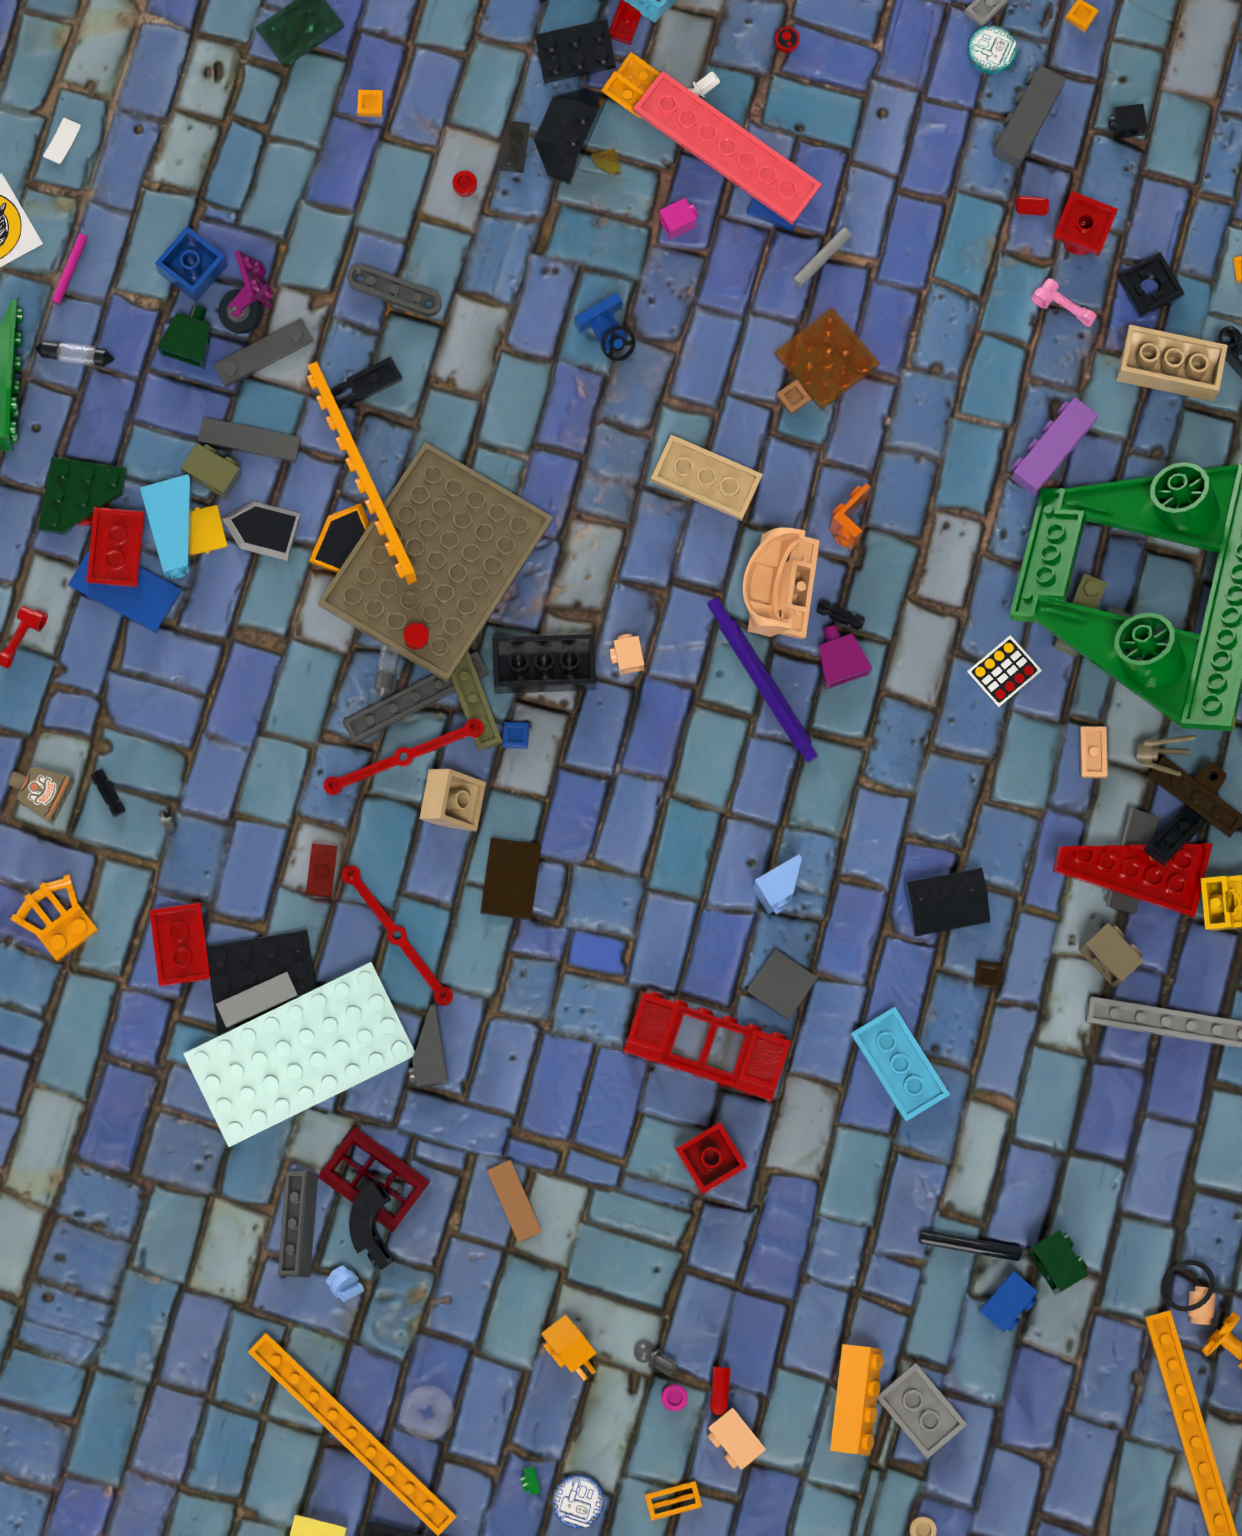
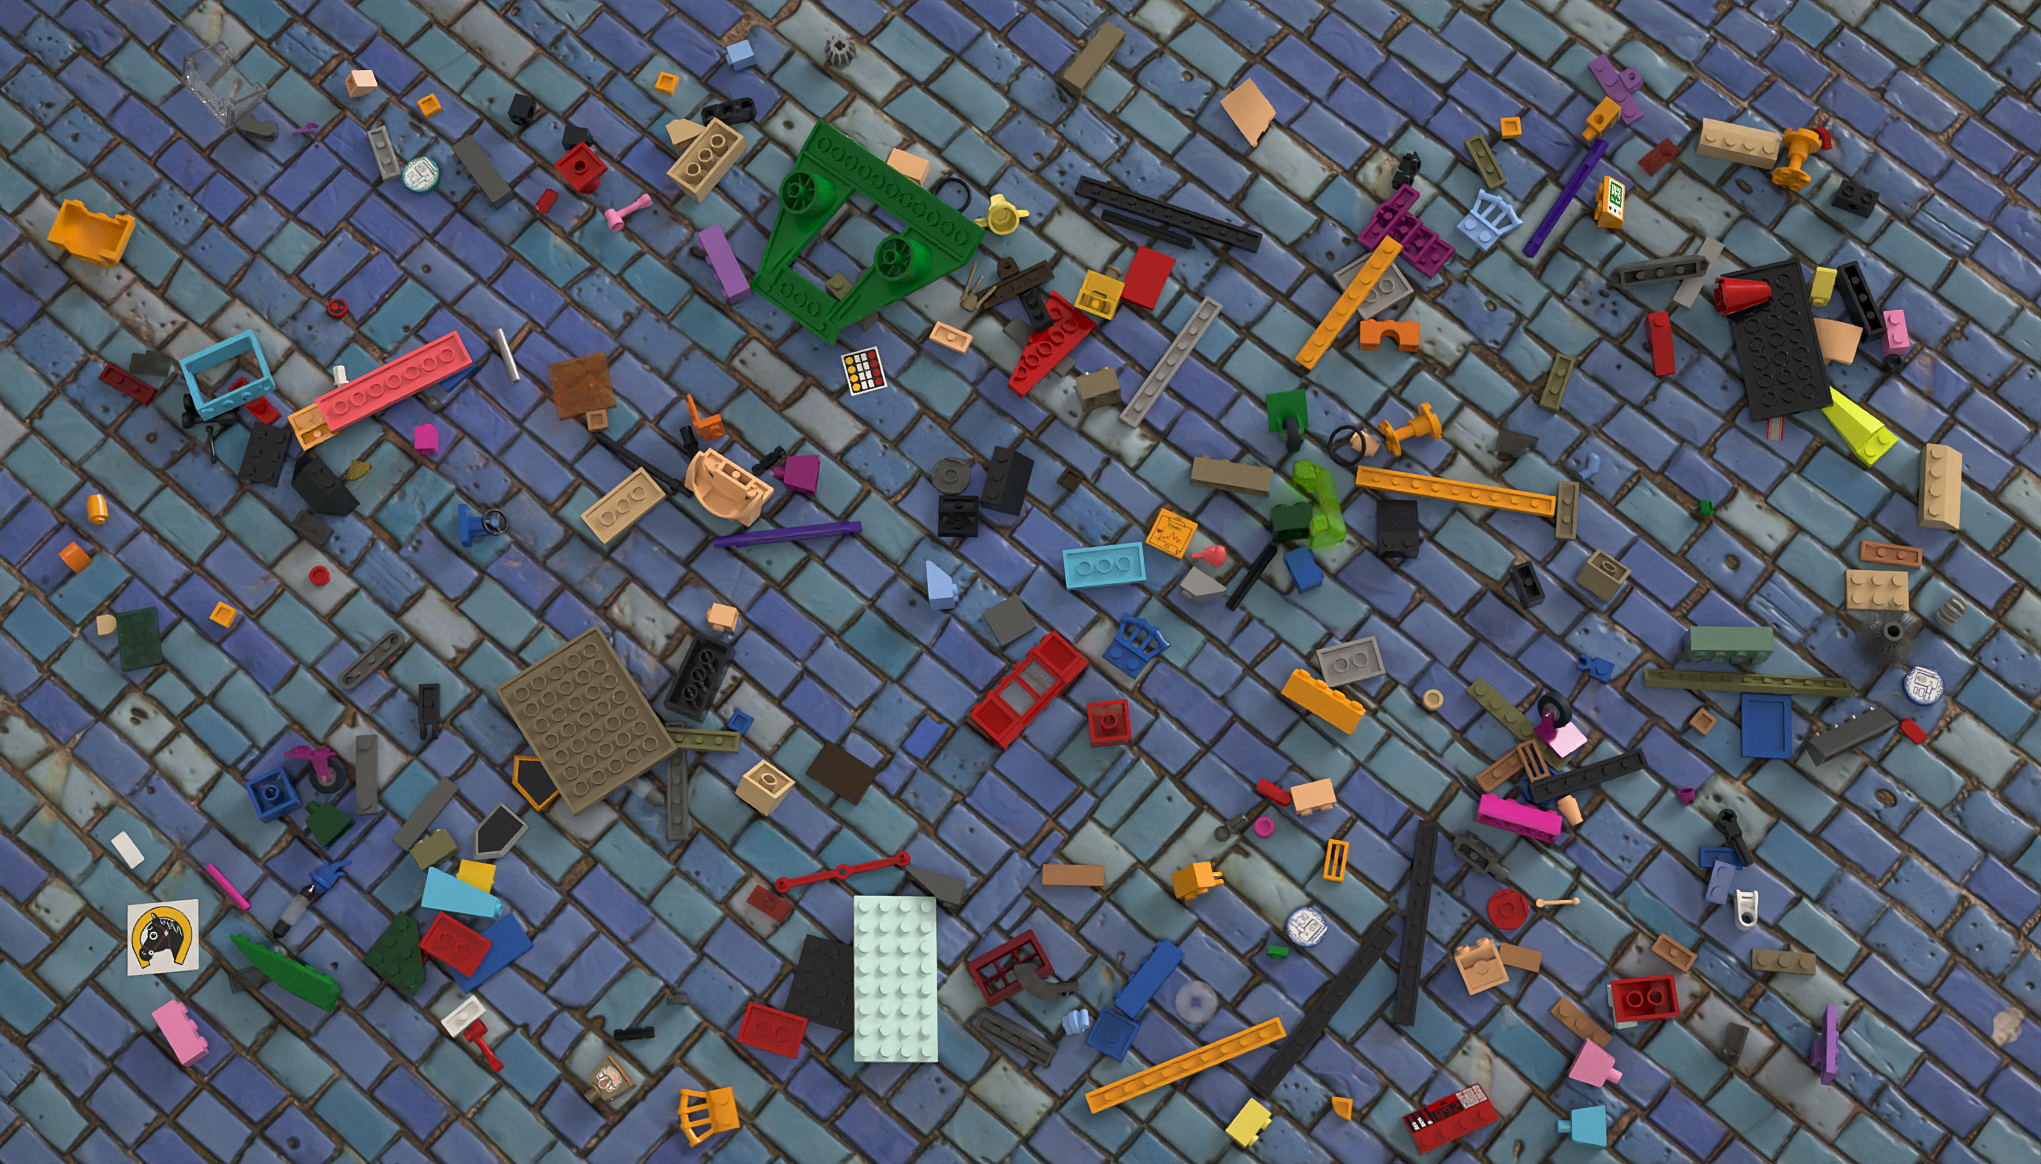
camera: 55 degrees left, 5 degrees down
light grey tile [216,972,298,1028] -> none
light orange plate [306,361,417,585] -> none
red piece [323,718,484,796] -> none
red tile [403,623,429,650] -> none
black piece [1116,252,1185,318] -> none
none -> blue piece [309,859,352,894]
none -> dark grey hinge [426,395,444,412]
none -> white plate [441,995,487,1038]
none -> black brick [562,125,593,151]
none -> black bar [595,431,694,499]
none -> tan slope [665,119,706,153]
none -> black axle [679,426,699,463]
none -> dark grey tile [931,457,971,496]
none -> black slope [938,495,979,537]
none -> blue tile [1085,1006,1141,1063]
none -> blue plate [1102,613,1171,680]
none -> blue brick [1113,938,1185,1021]
none -> light orange tile [1145,508,1198,560]
none -> light grey slope [1180,566,1227,601]
none -> dark tan brick [1190,455,1273,498]
none -> coral piece [1192,545,1226,568]
none -> green plate [1266,389,1309,453]
none -> clear neon green windscreen [1291,460,1346,550]
none -> black slope [1377,500,1419,559]

